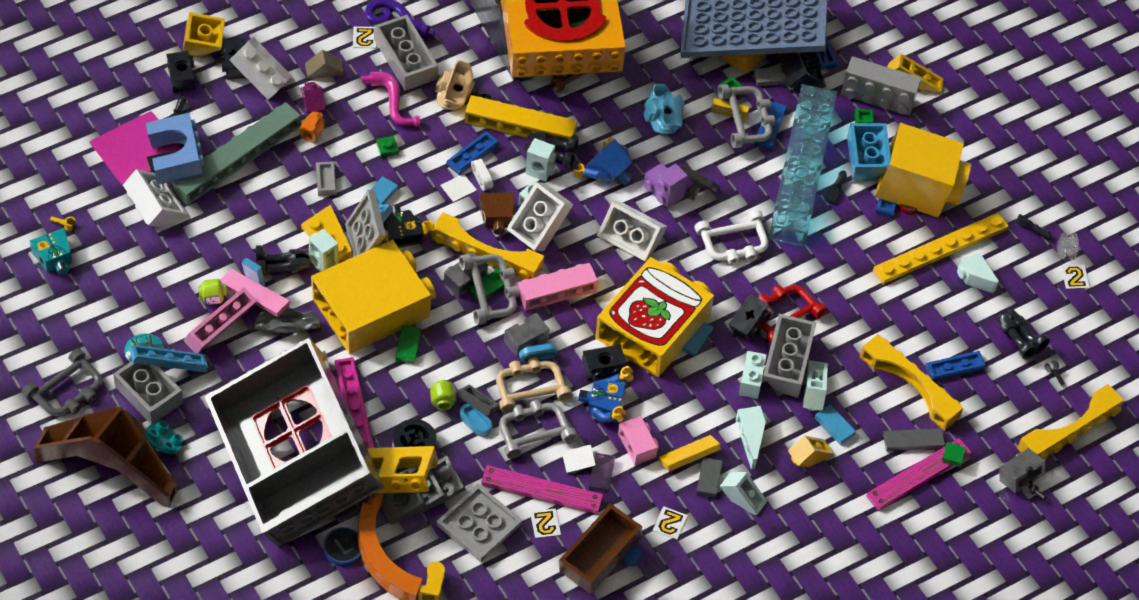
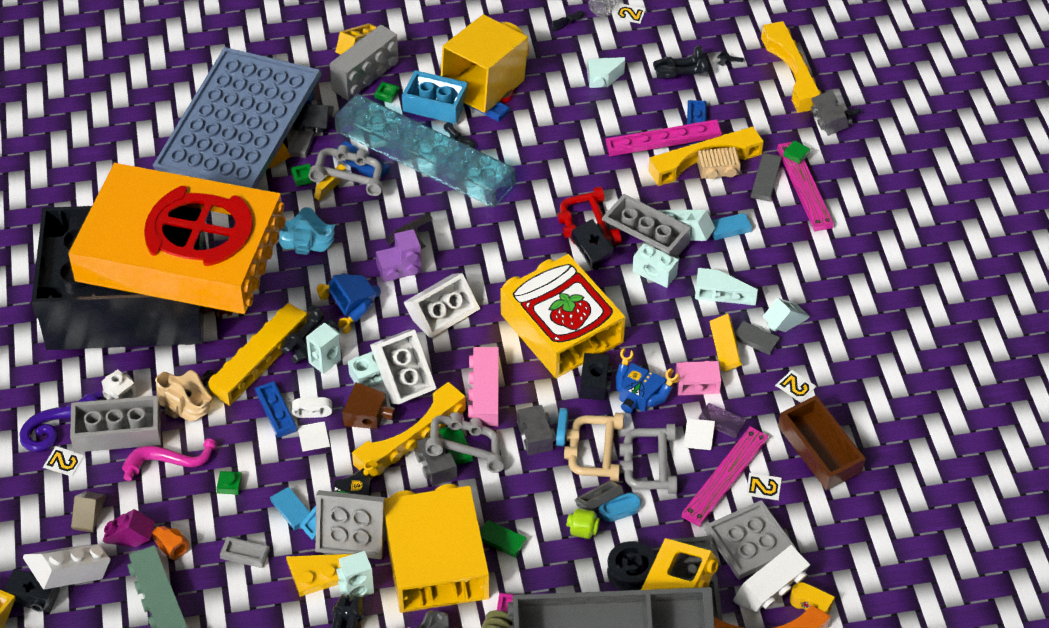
camera: 65 degrees left, 5 degrees down
white bar [694,210,769,265] -> none
yellow slope [788,435,834,468] -> none
yellow plate [873,213,1008,284] -> none
none -> white brick [101,369,137,400]
none -> dark pink tile [606,119,722,157]
none -> tan brick [697,147,741,179]
none -> white slope [733,545,810,612]

